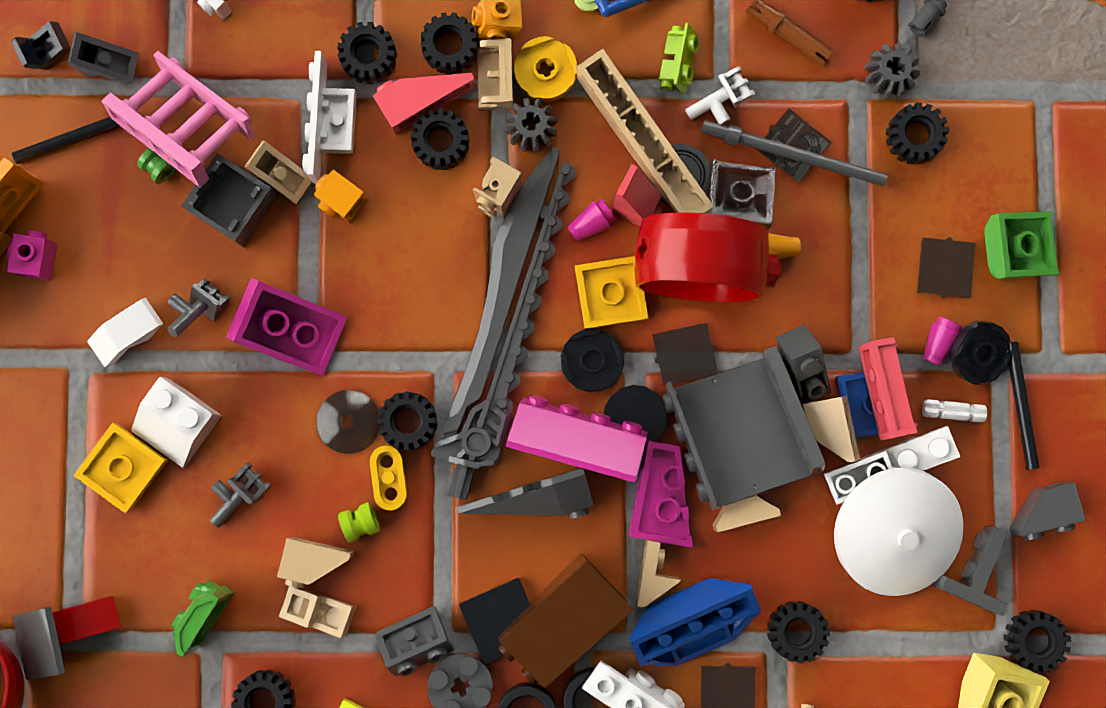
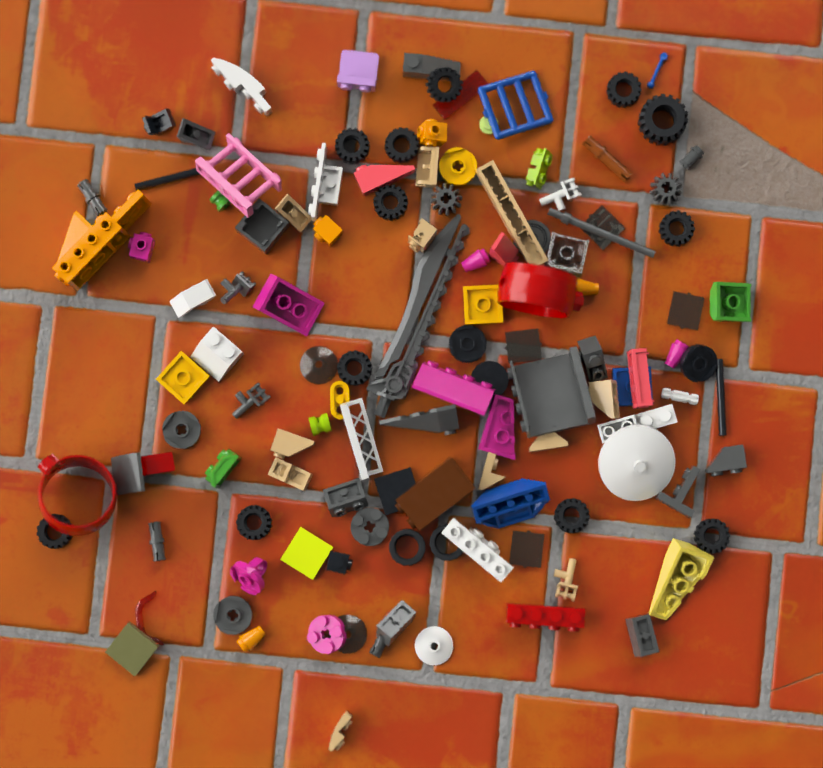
camera: 10 degrees right, 0 degrees up
none -> dark grey plate [162,411,201,449]
none -> white fence [340,398,384,480]

